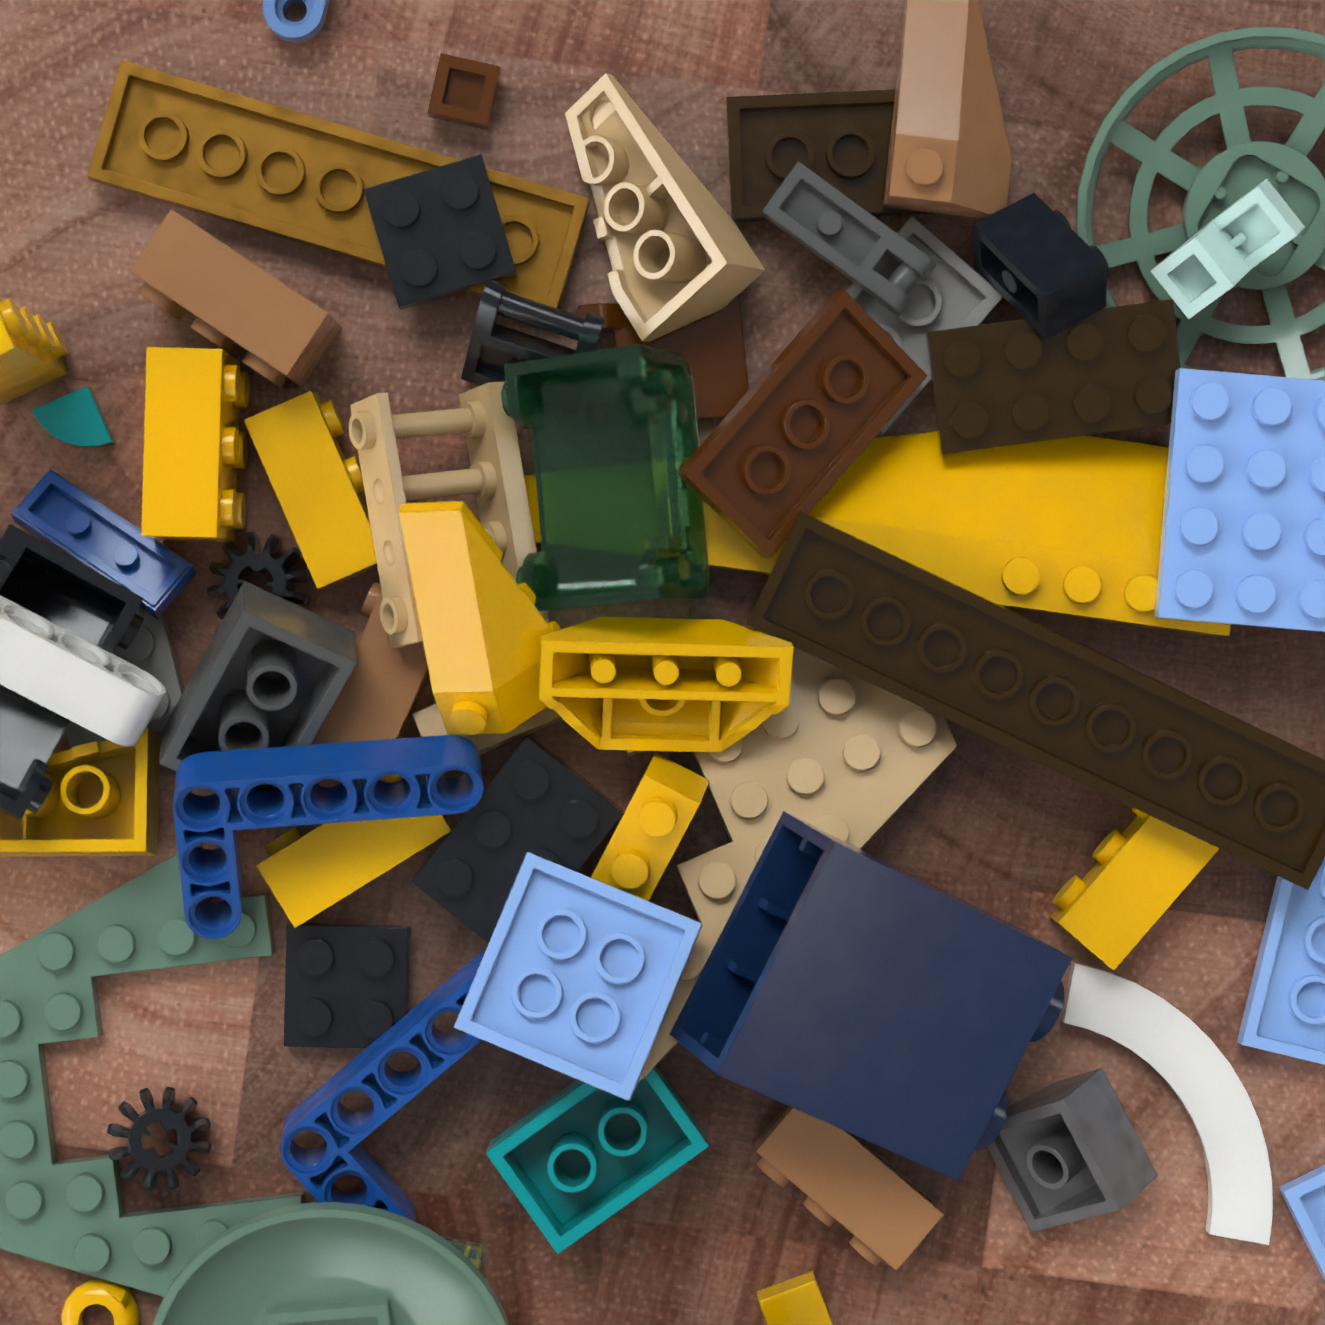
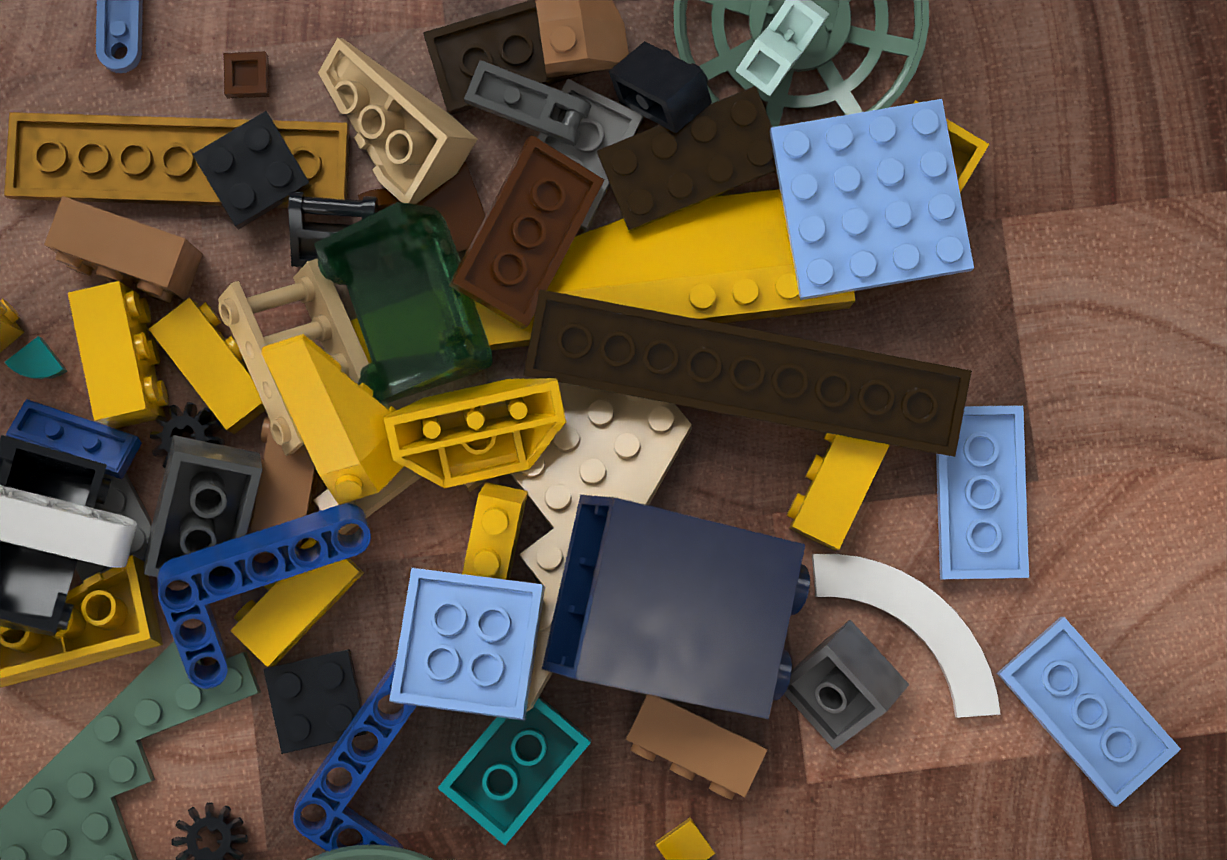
camera: 10 degrees left, 5 degrees down
black brick [411,735,624,943] -> none

